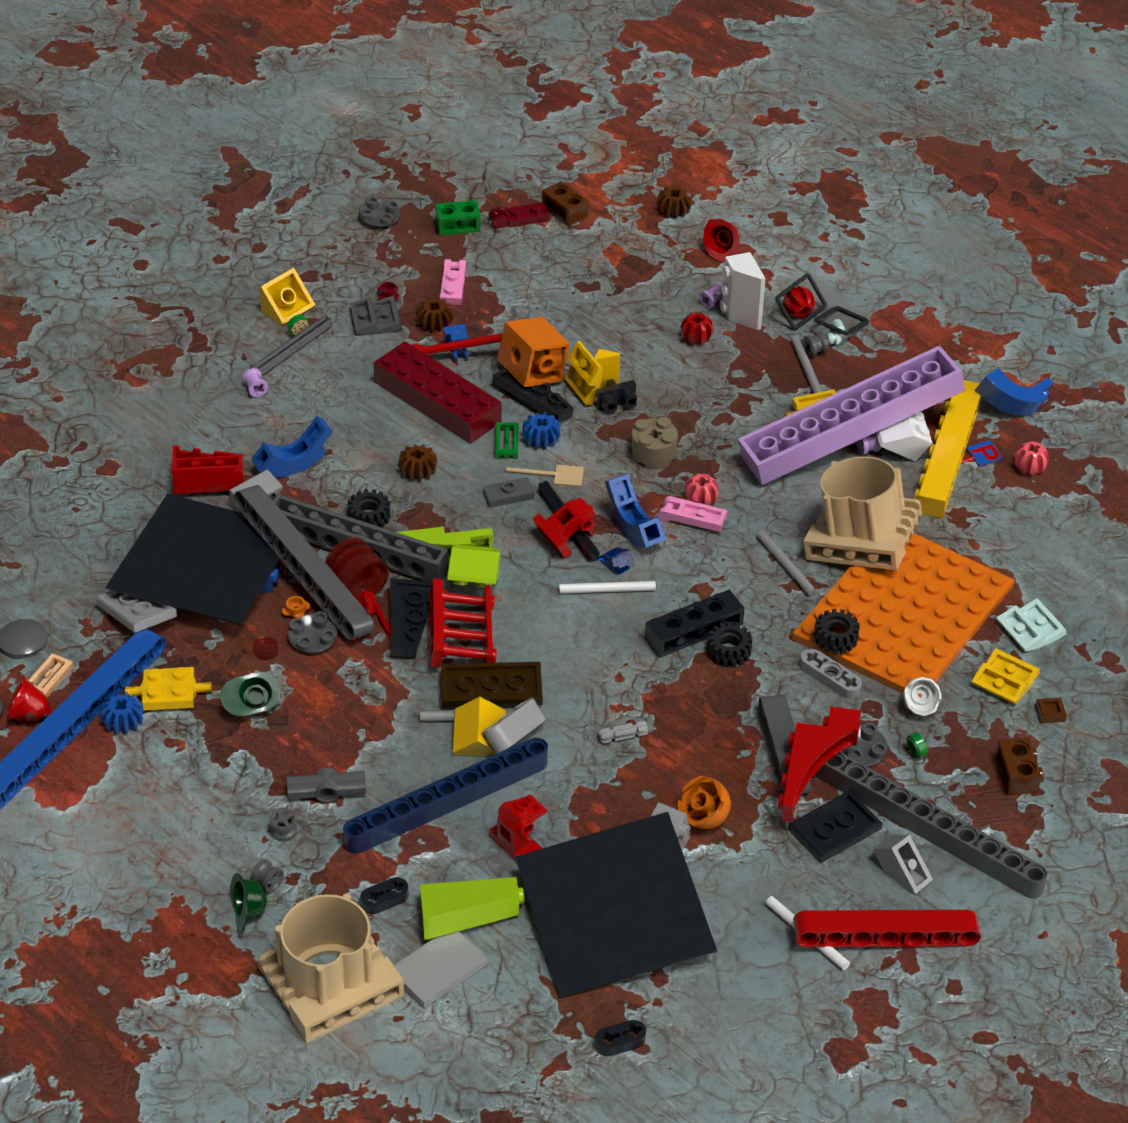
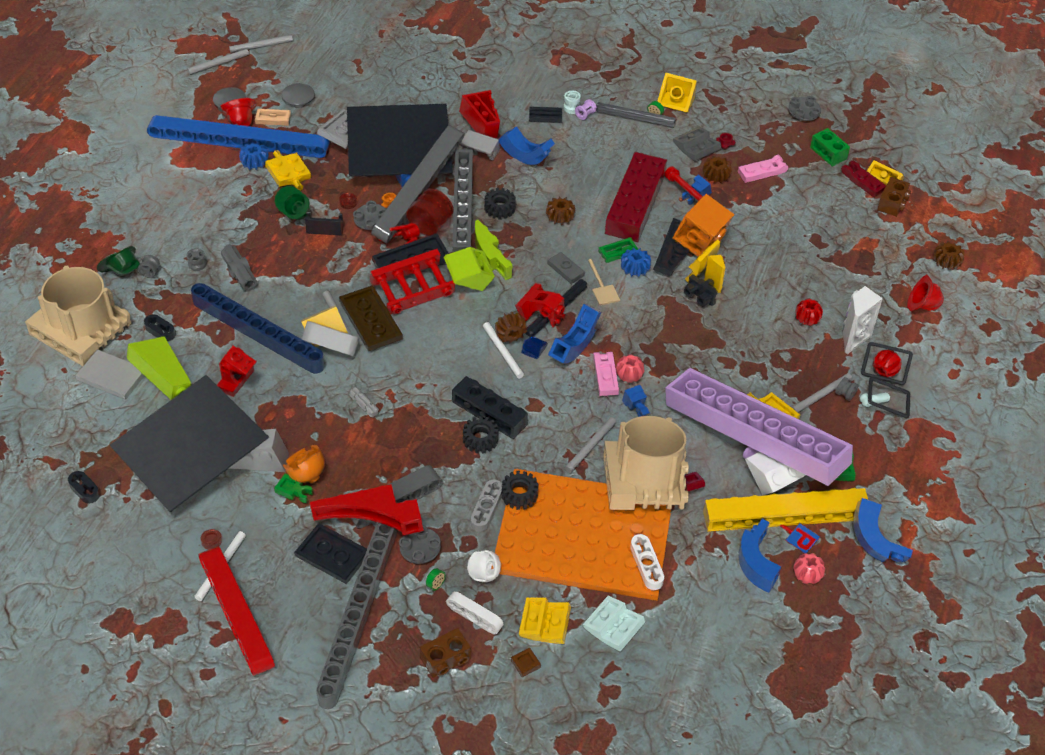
camera: 65 degrees right, 5 degrees up
dark tan brick [631,417,678,469] -> none
light grey slope [873,834,933,894] -> none
none -> clear red tile [200,529,222,550]
none -> green plate [274,474,313,503]
none -> black hinge [305,212,344,236]
none -> white beam [446,592,504,634]
none -> reddish brown gear [495,311,527,343]
none -> black tile [529,107,562,123]
none -> light aqua wheel [564,91,581,114]
none -> blue piece [622,385,650,417]
none -> white beam [630,534,664,590]
none -> blue arch [738,519,781,593]
none -> yellow slope [867,160,904,185]

